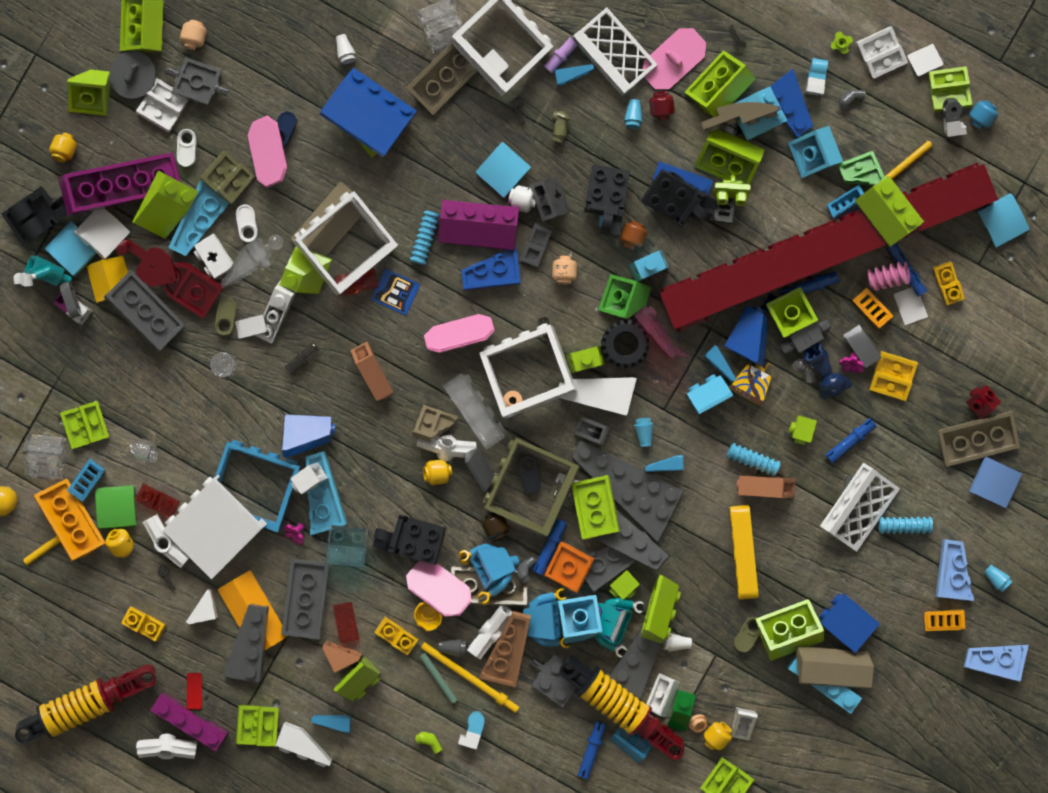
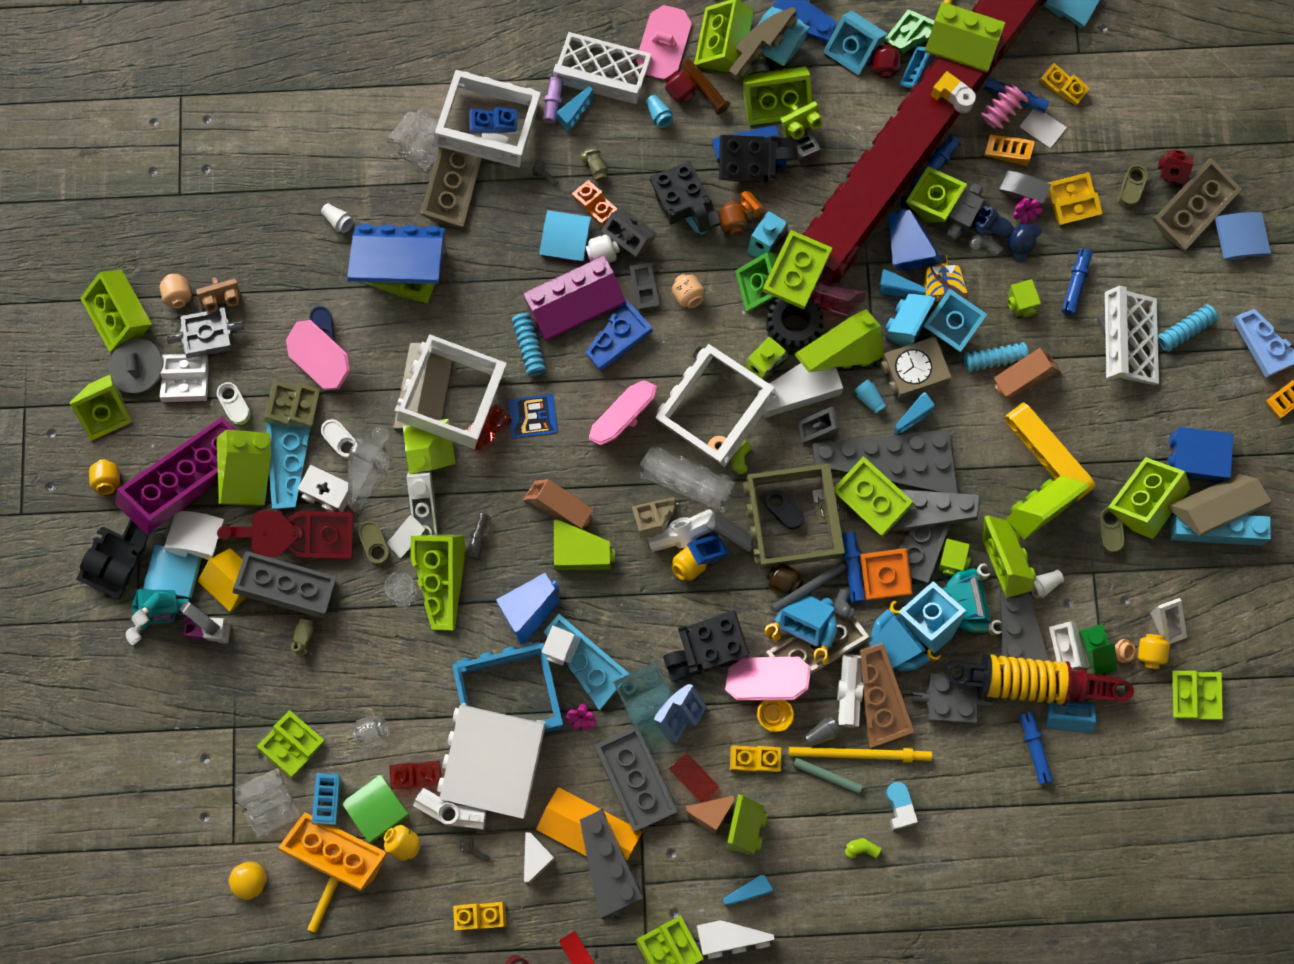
camera: 30 degrees left, 15 degrees down
none -> medium nougat hips [196,277,242,313]
none -> olive arm [291,619,314,656]
none -> lime wedge [411,535,465,630]
none -> blue slope [469,107,518,134]
none -> lime slope [554,520,615,570]
none -> orange slope [572,180,618,227]
none -> medium blue slope [654,684,707,743]
none -> reddish brown axle [681,58,730,115]
none -> blue slope [687,534,729,565]
none -> lime arm [731,441,752,475]
none -> orange slope [740,191,767,221]
none -> lime plate [762,230,832,309]
none -> dark grey bar [770,562,847,614]
none -> lime wedge [795,309,884,372]
none -> dark red head [872,45,901,78]
none -> dark tan brick [880,337,952,401]
none -> medium azure slope [923,289,987,352]
none -> leg [931,71,976,113]
none -> lime slope [1006,476,1090,540]
none -> olive piece [1118,165,1148,208]

